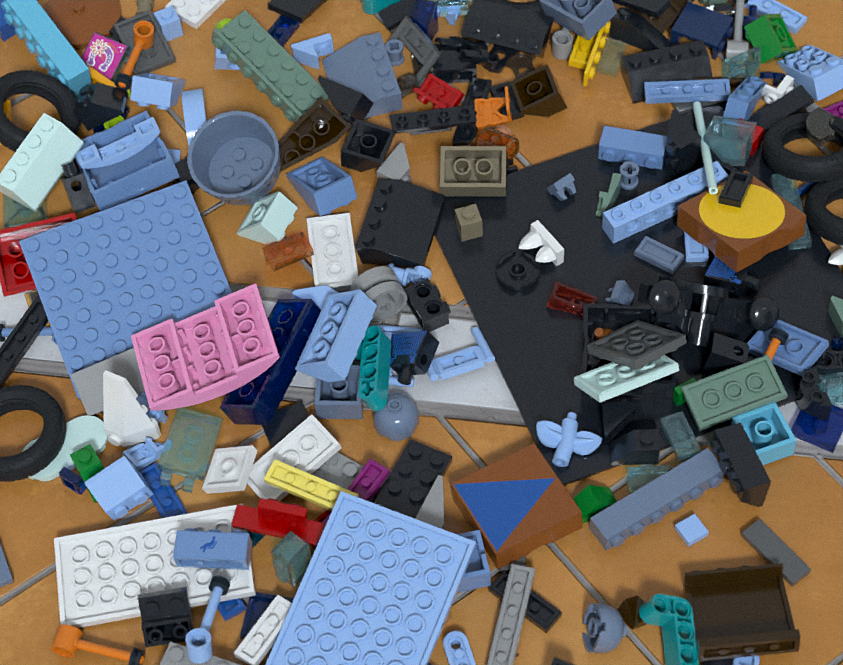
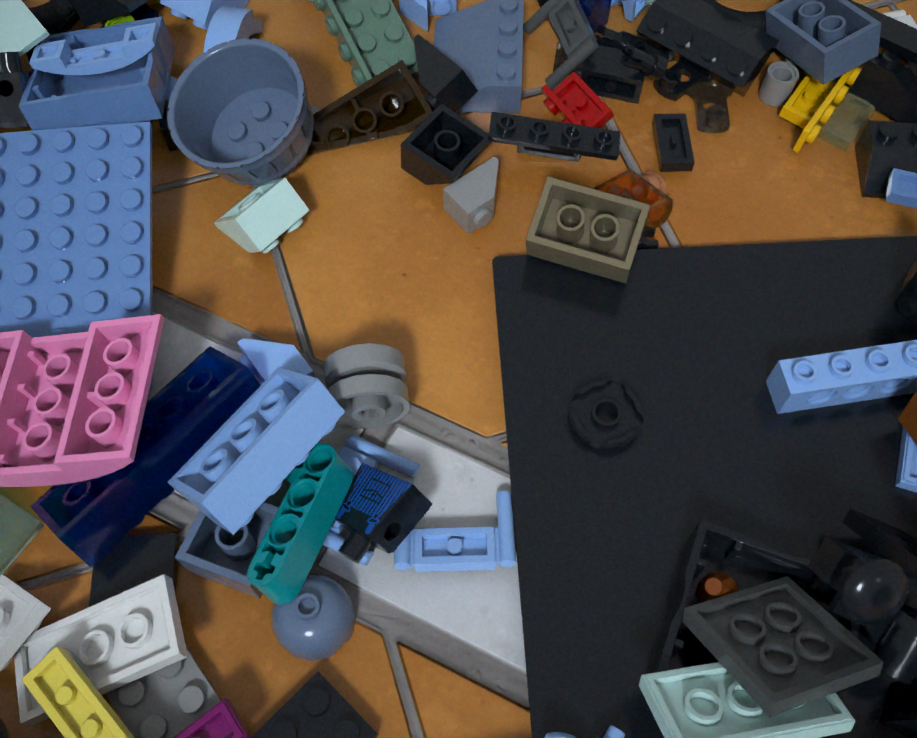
camera: 15 degrees right, 5 degrees up
clear orange bracket [262,232,314,271] -> none
medium blue slope [286,156,357,216] -> none
white plate [306,213,358,292] -> none
black slope [355,179,446,267] -> none
sand blue bush [385,39,404,67] -> none
light blue connector [388,263,432,287] -> none
clear smoke piece [397,72,419,96] -> none
black brick [404,279,451,332] -> none
black tile [452,77,492,146] -> none
dark tan brick [455,204,483,242] -> none
orange piece [474,86,512,129] -> none
dark brown slope [510,64,568,117] -> none
white tile [518,220,564,266] -> none
clear red slope [546,281,598,315] -> none
sand blue tile [547,173,576,201] -> none
sand green slope [596,173,622,217] -> none
medium blue brick [598,126,667,170] -> none
sand blue tile [605,280,634,307] -> none
sand blue bush [619,161,639,190] -> none
sand blue tile [634,236,684,275] -> none

